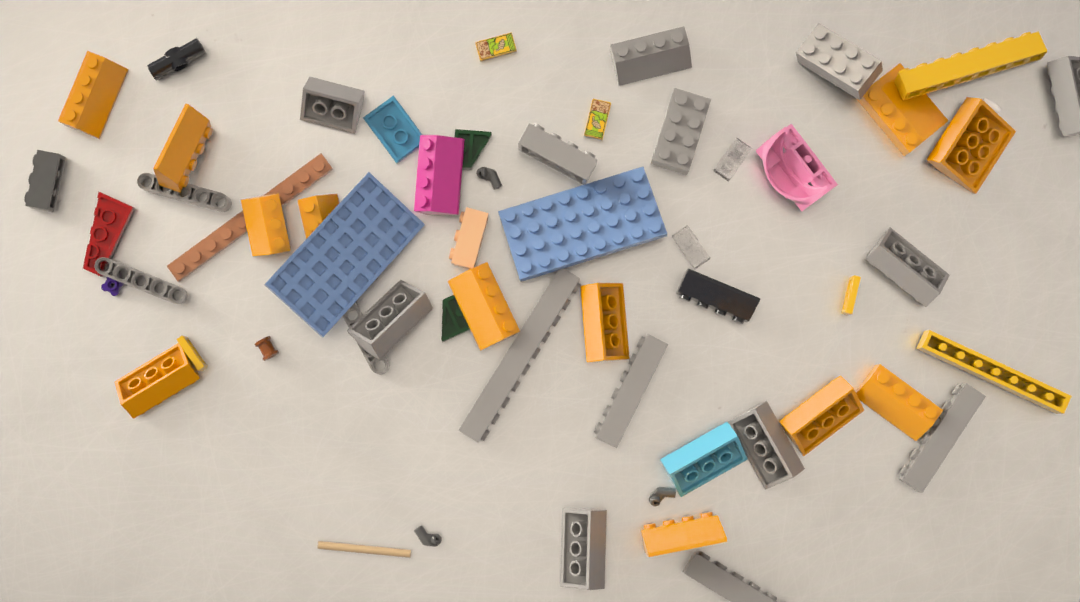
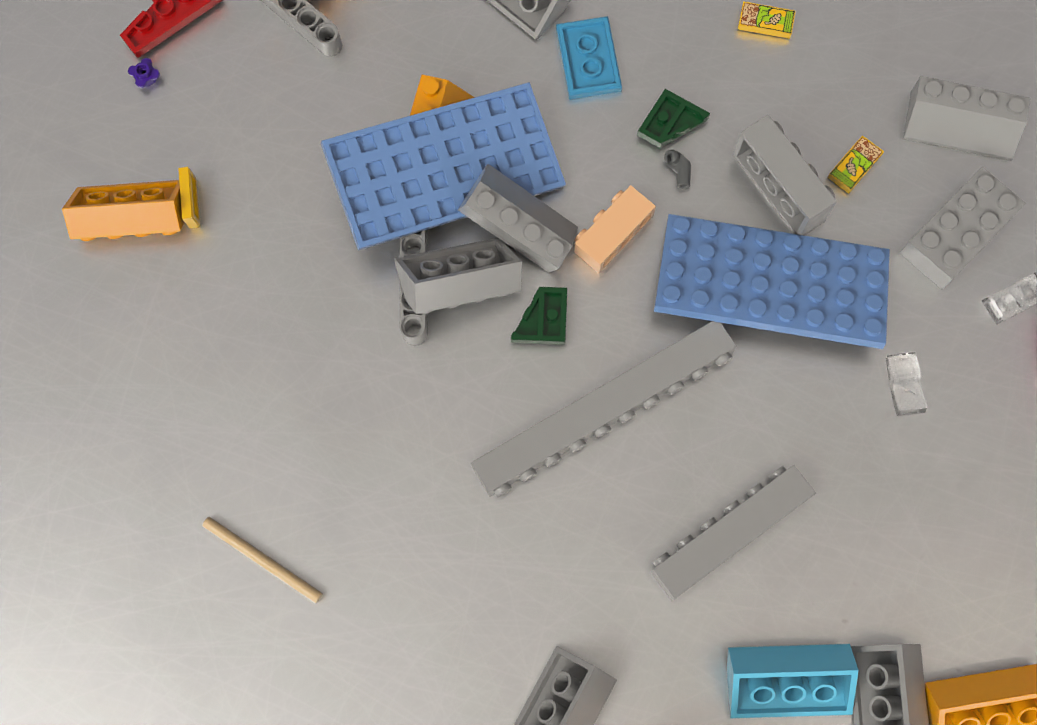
camera: 35 degrees right, 10 degrees down
light grey beam [94,257,188,304] -> none
nougat plate [167,153,333,282] -> none
light orange slope [241,192,291,256] -> none
dark orange bush [255,336,279,361] -> none
dark pink slope [414,135,465,215] -> none
dark grey arm [414,525,442,547] -> none
light orange slope [448,262,520,351] -> none
light orange slope [580,283,630,362] -> none
dark grey arm [649,487,676,506] -> none
black slope [676,268,761,324] -> none
none -> light grey slope [458,164,578,273]

